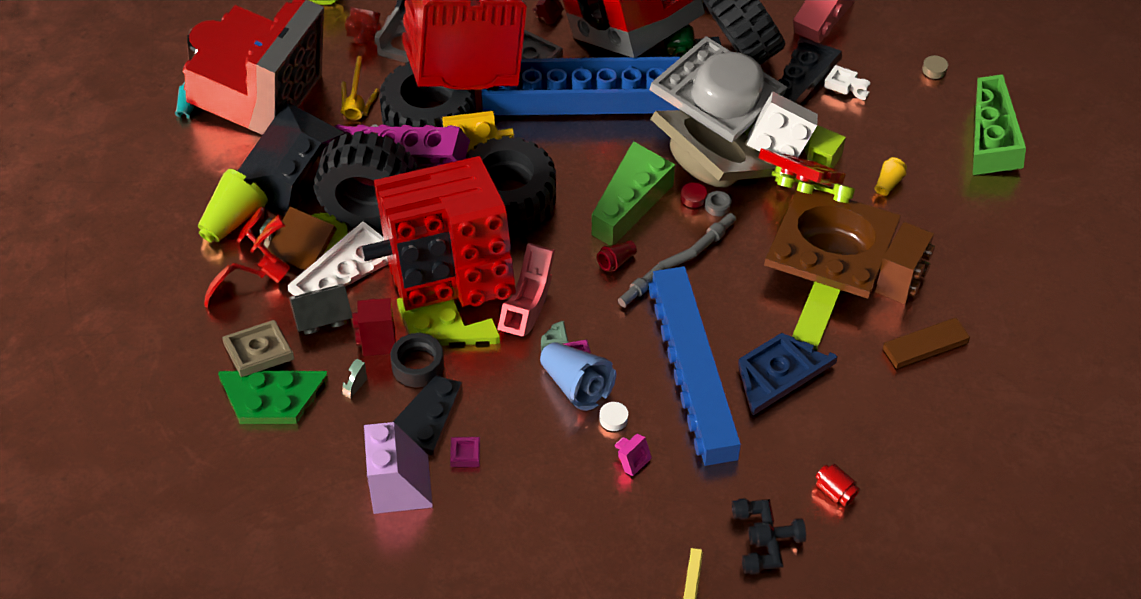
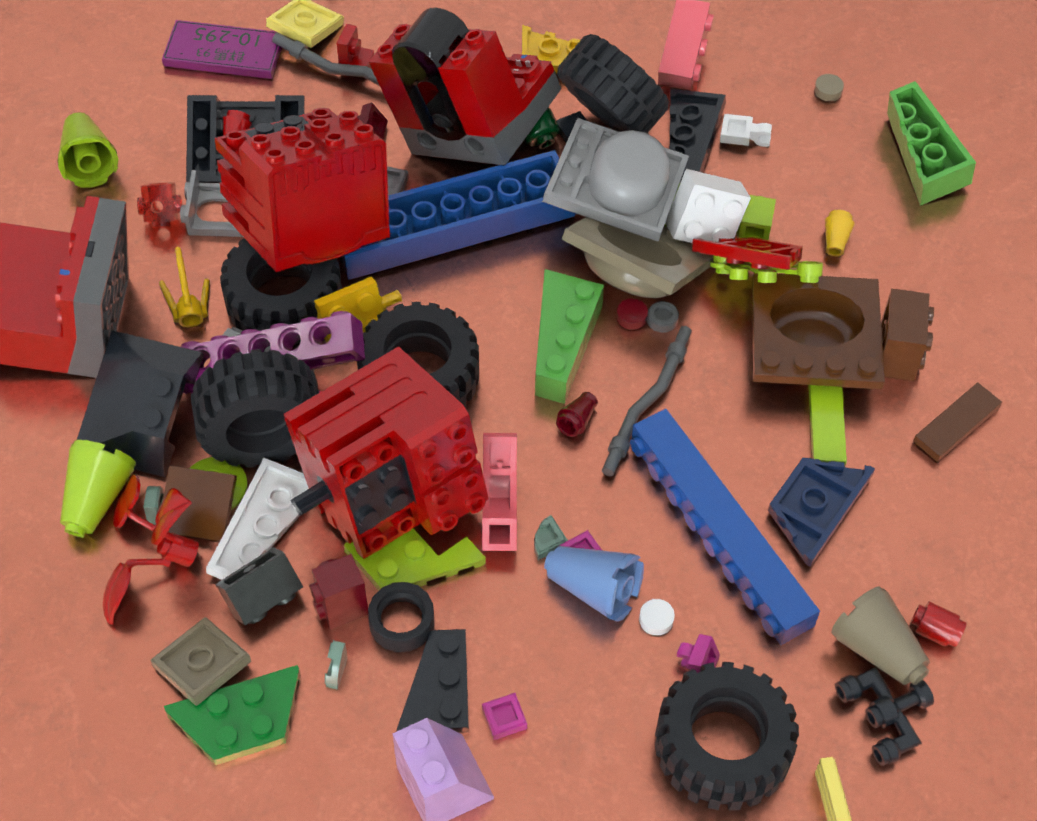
camera: 20 degrees left, 5 degrees up
none -> black tyre [655,662,799,811]
none -> dark tan cone [831,586,930,685]

